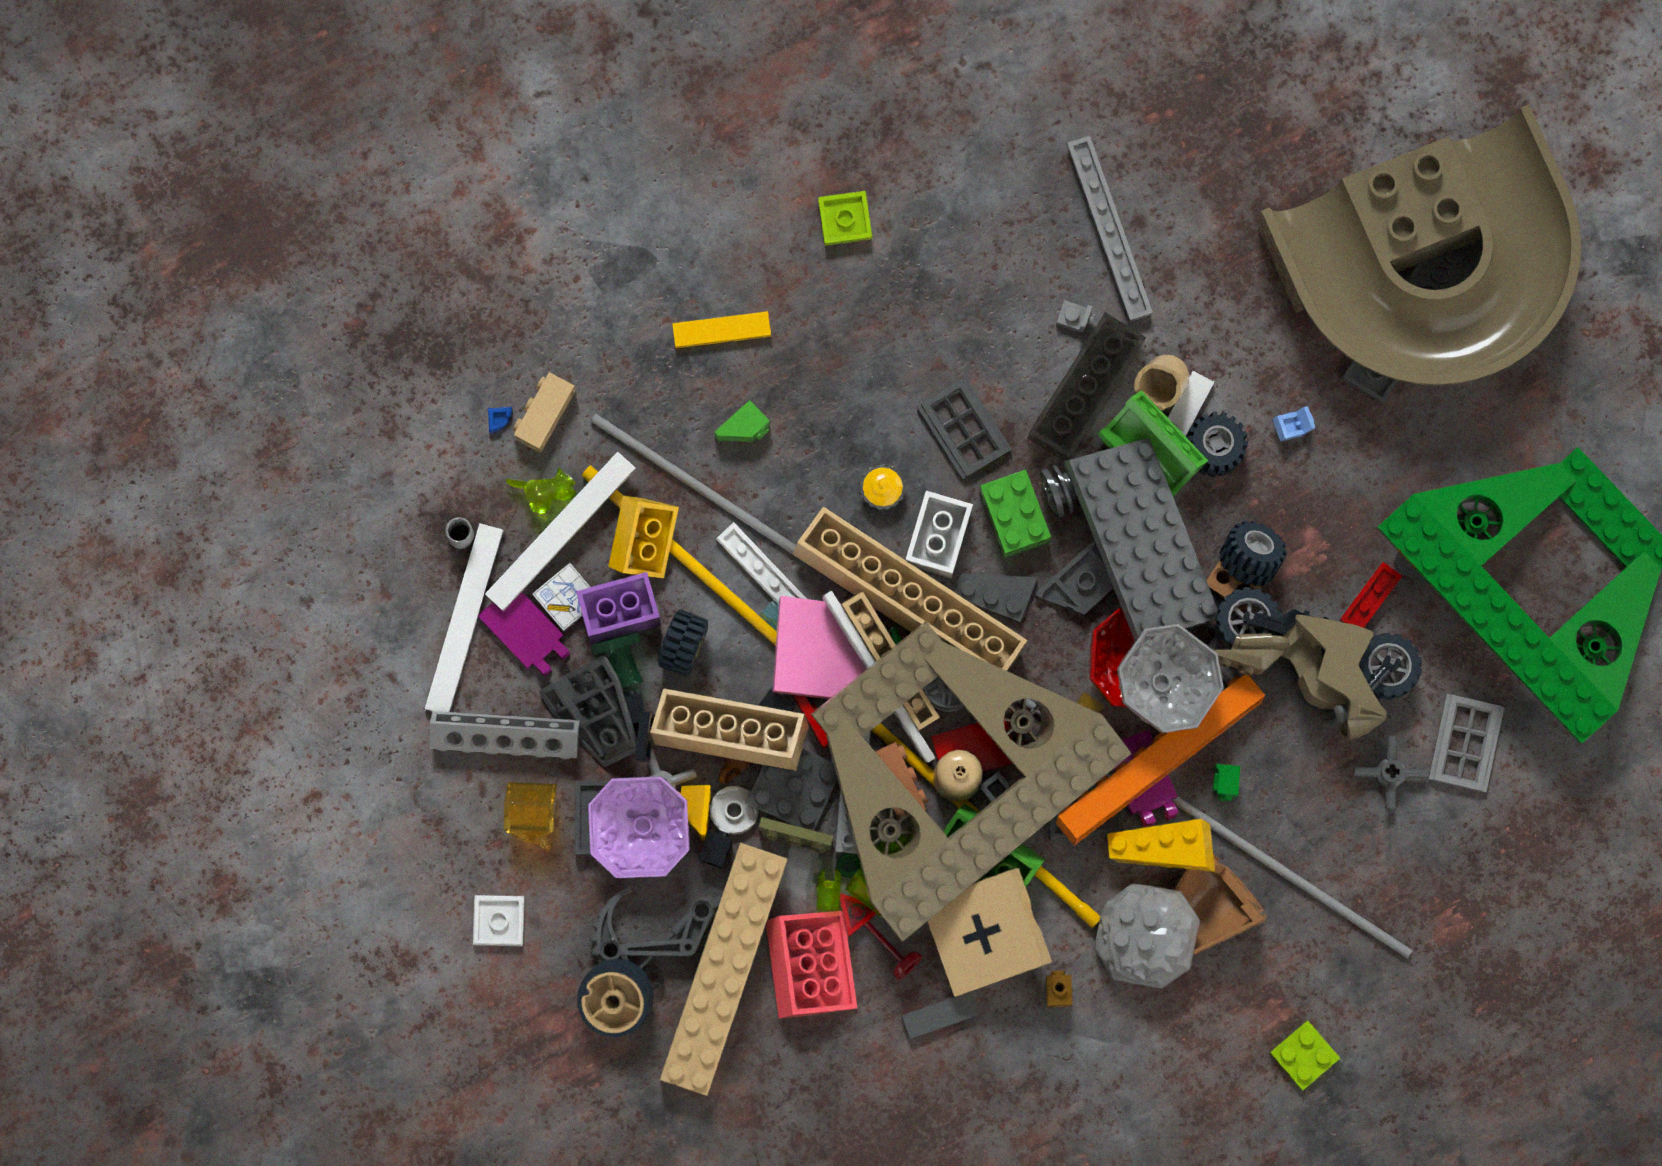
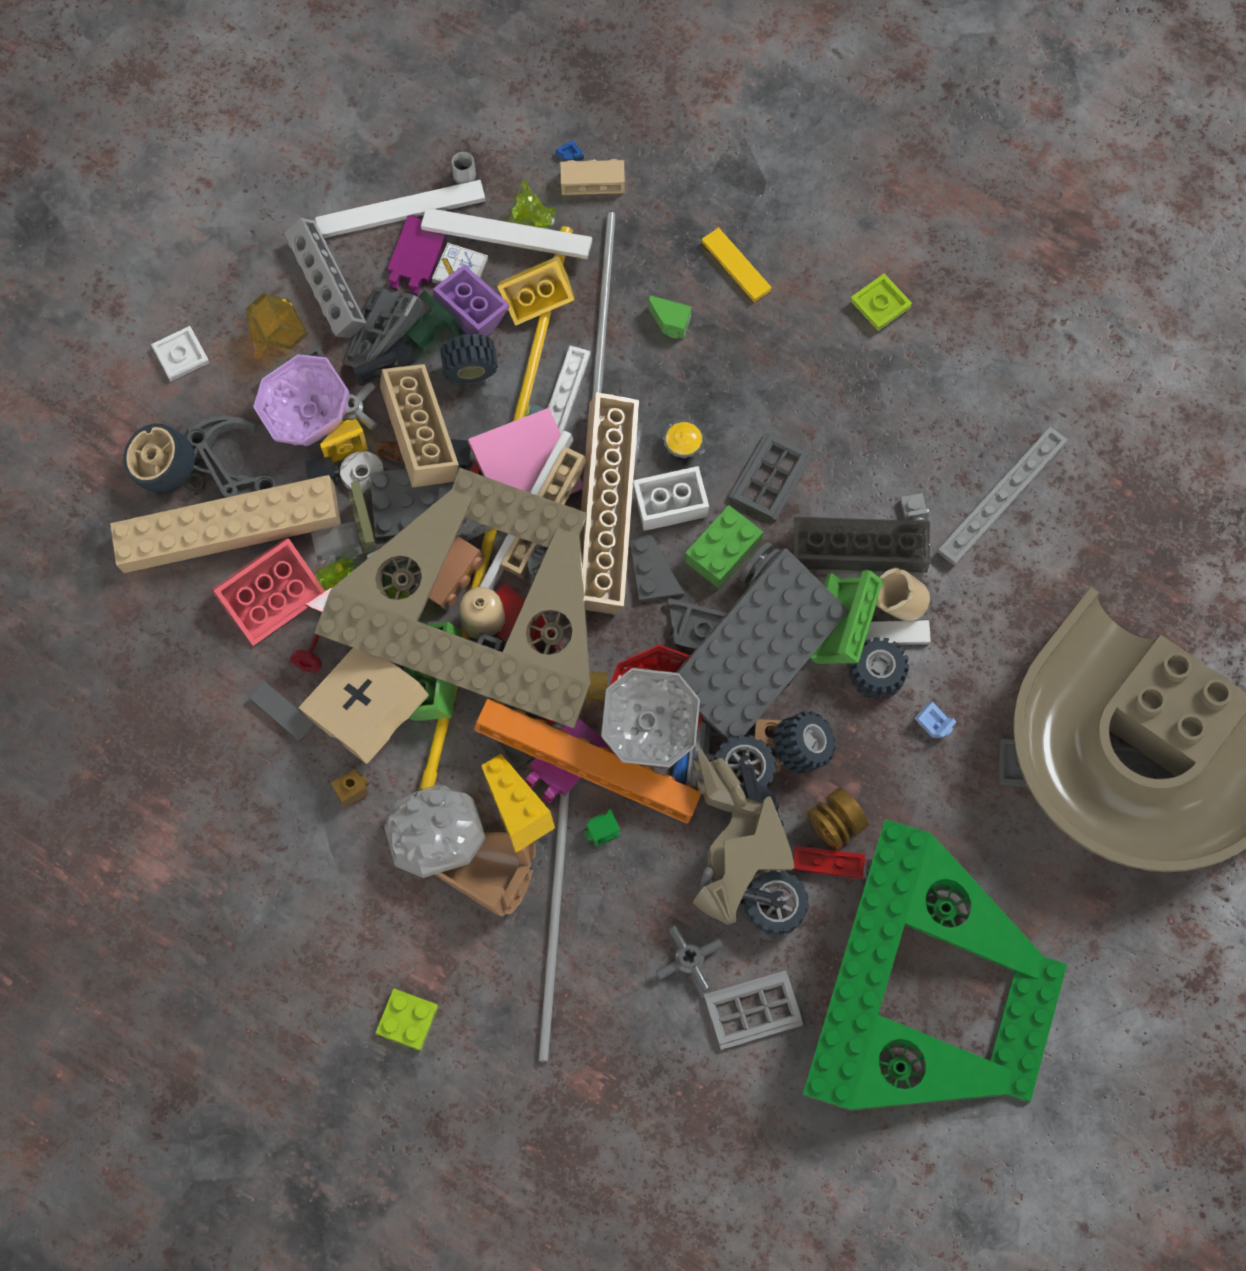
camera: 65 degrees right, 10 degrees down
none -> pearl gold wheel [807,787,869,850]

